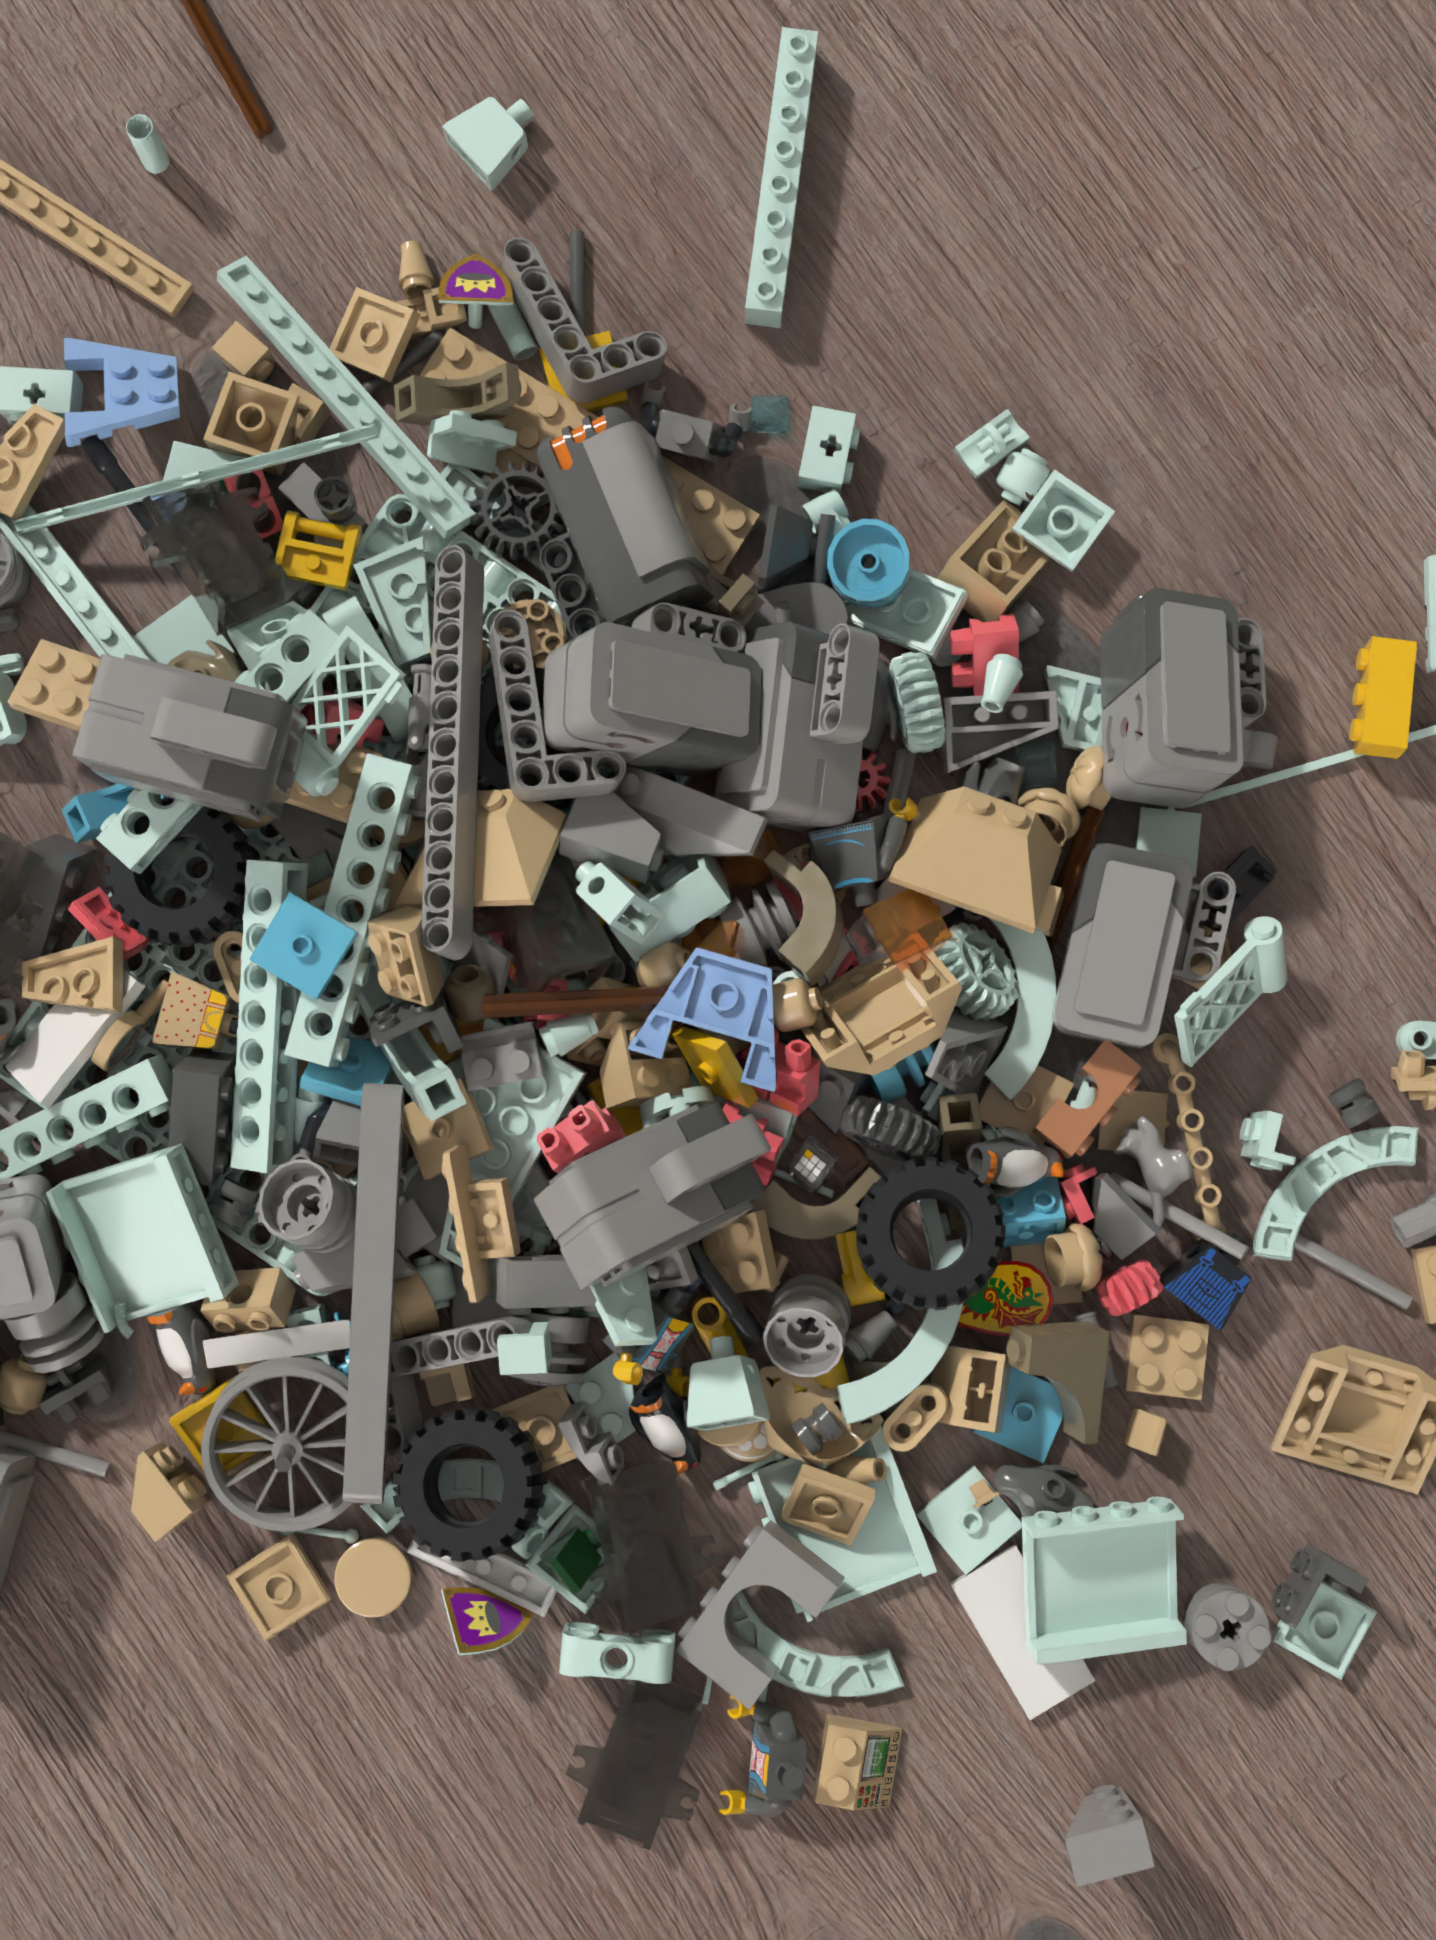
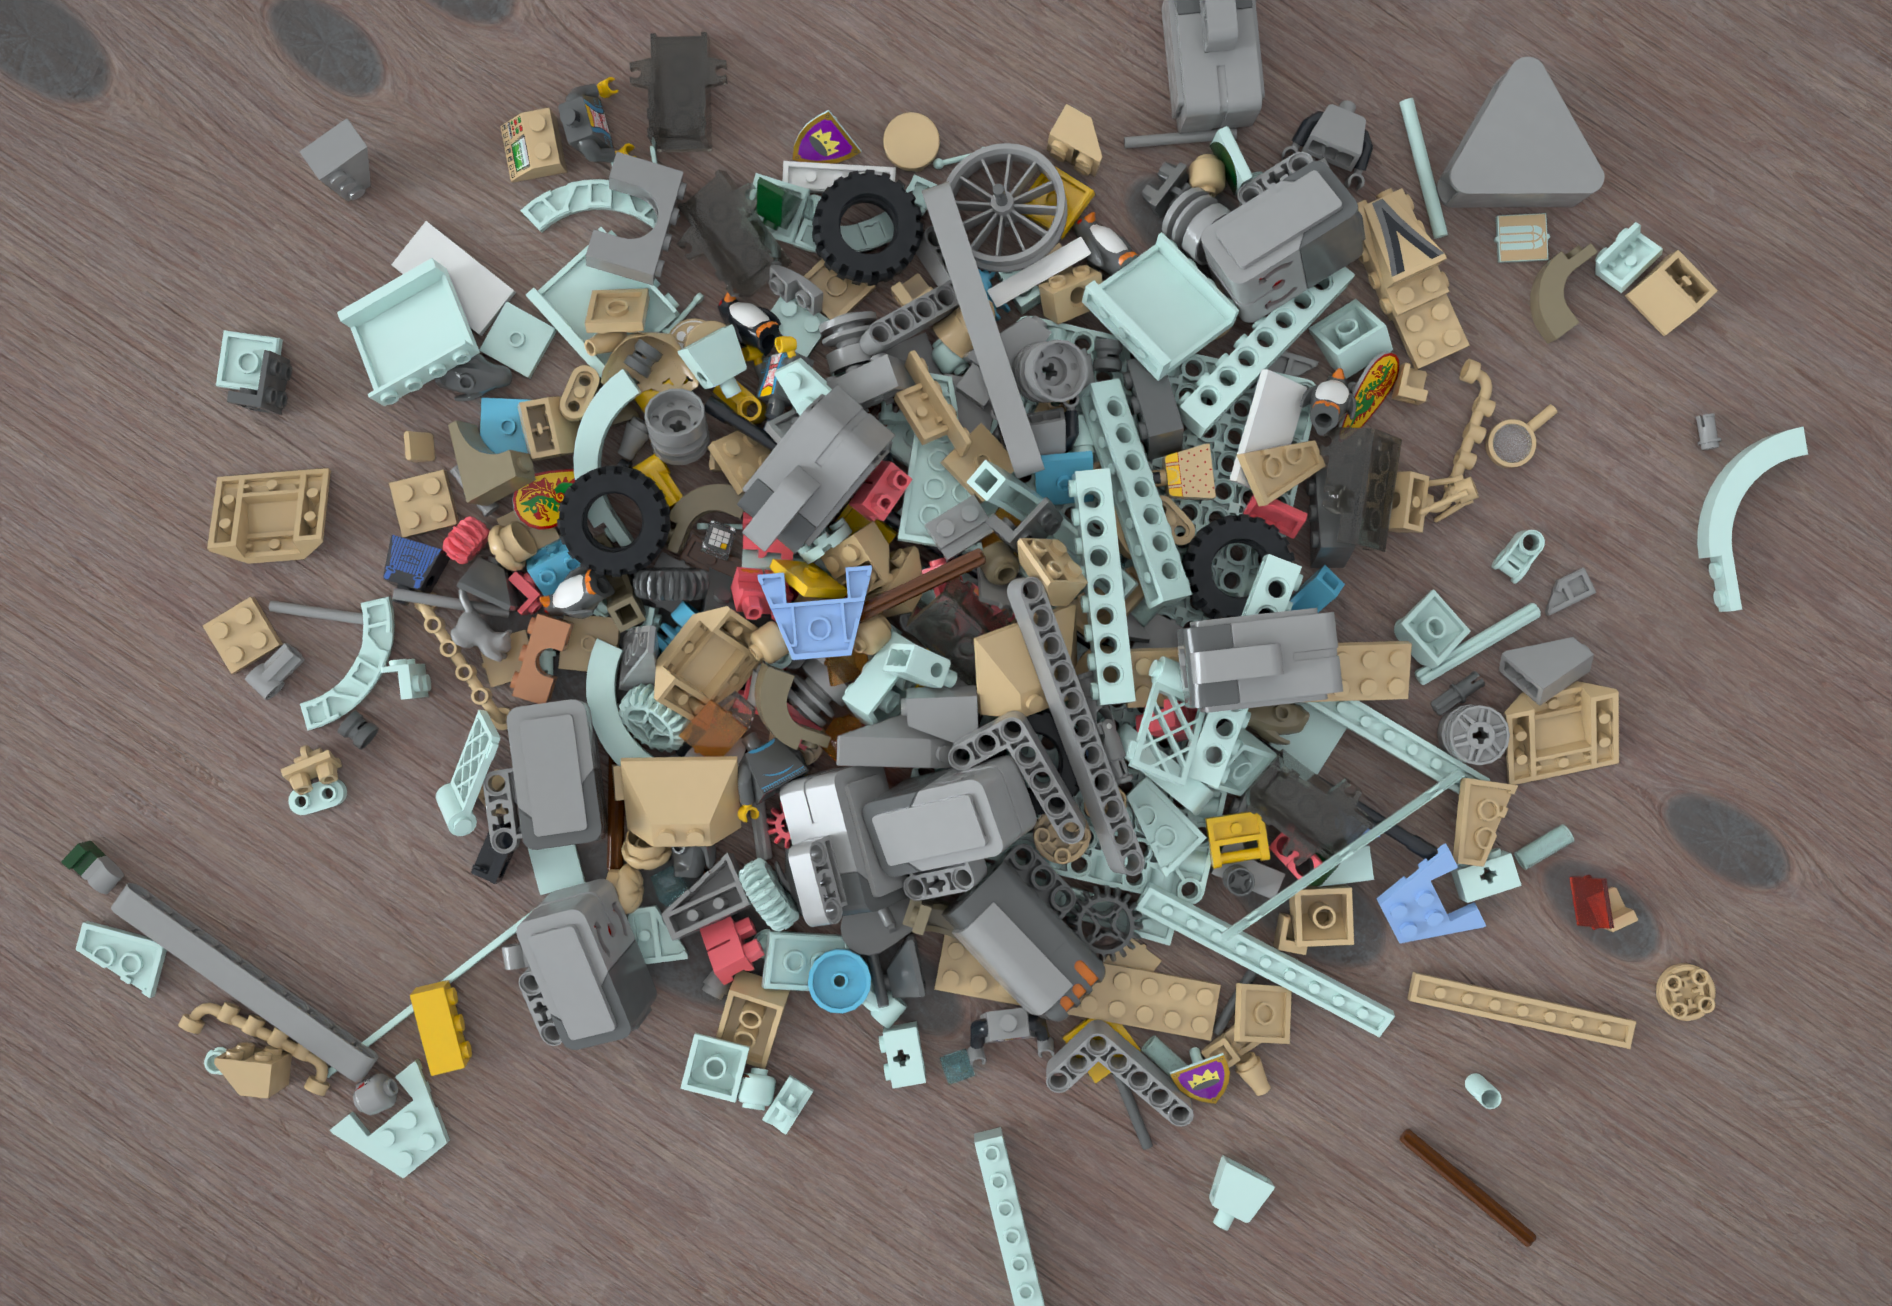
camera: 150 degrees right, 5 degrees up
tan piece [92,980,168,1072] -> none
light aqua leg [114,1301,134,1339] -> none
tan brick [212,321,276,382] -> none
tan plate [226,1533,333,1642] -> none
medium azure plate [249,892,359,1000] -> none
dark tan arch [394,363,521,425] -> none
light aqua bracket [427,410,517,474] -> none
light aqua panel [497,1322,552,1375] -> none
light aqua cone [539,1013,599,1057] -> none
light aqua beam [559,1622,676,1684] -> none
tan piece [969,1479,1000,1509] -> none
light aqua cone [981,654,1023,713] -> none
light grey brick [1184,1583,1271,1671] -> none

